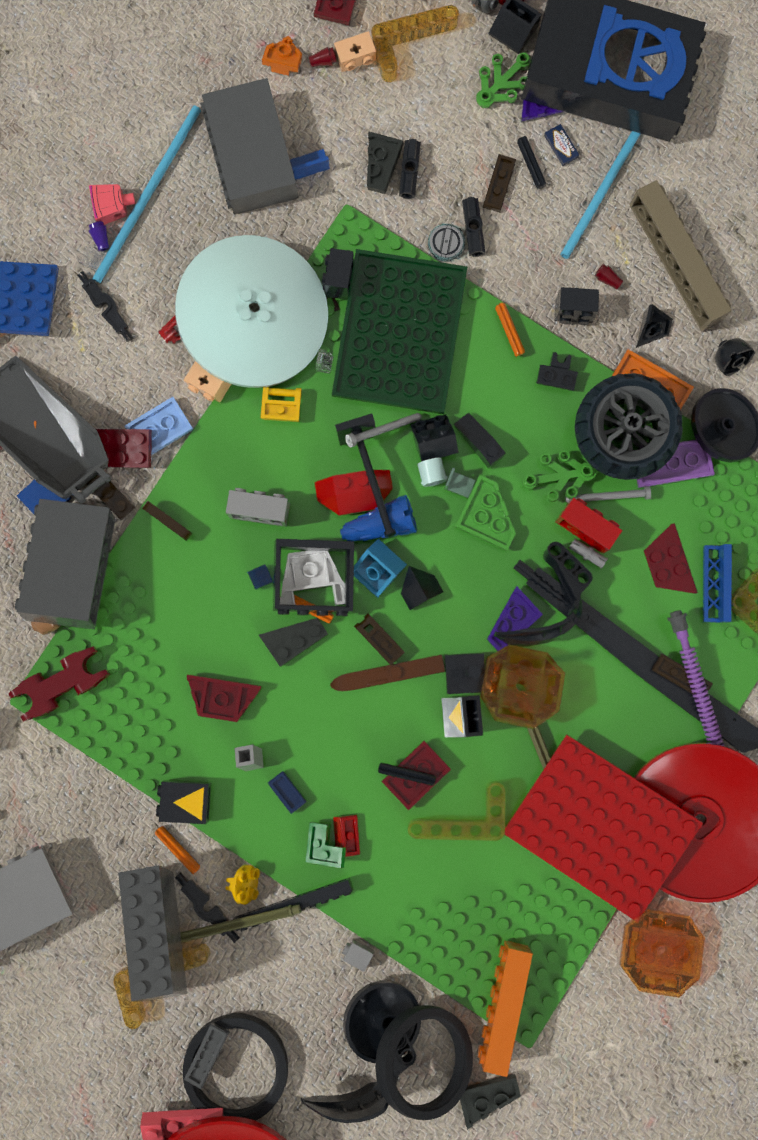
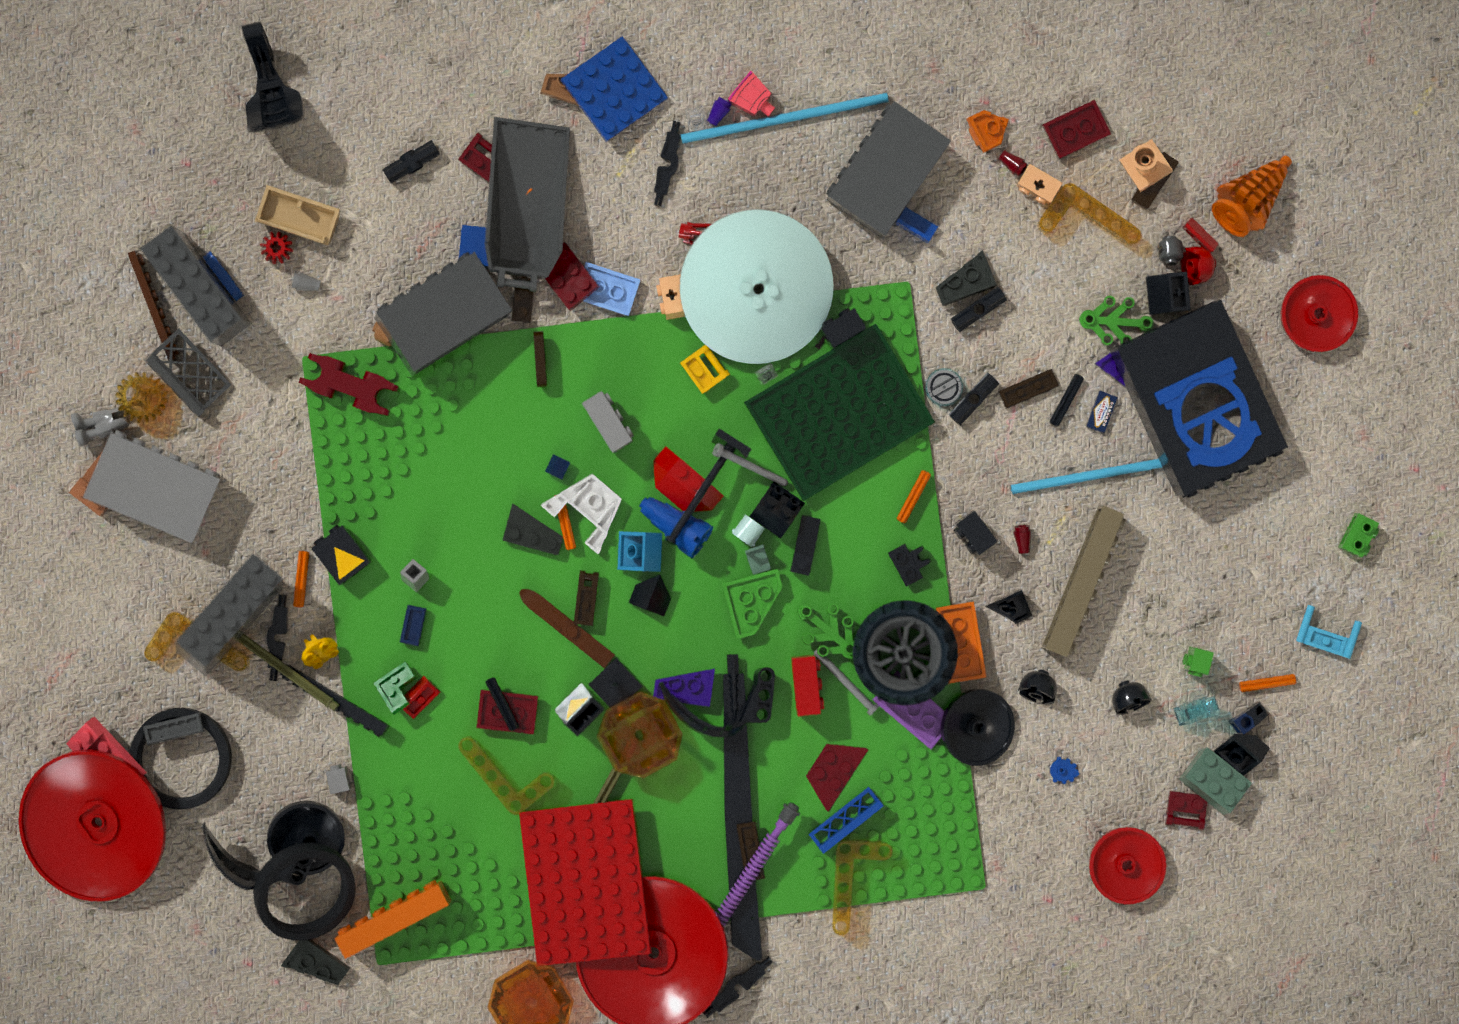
camera: 50 degrees right, 5 degrees up
dark red wing [187,675,262,722] -> none
black window [273,539,354,617] -> none
light grey pin [569,538,608,569] -> none

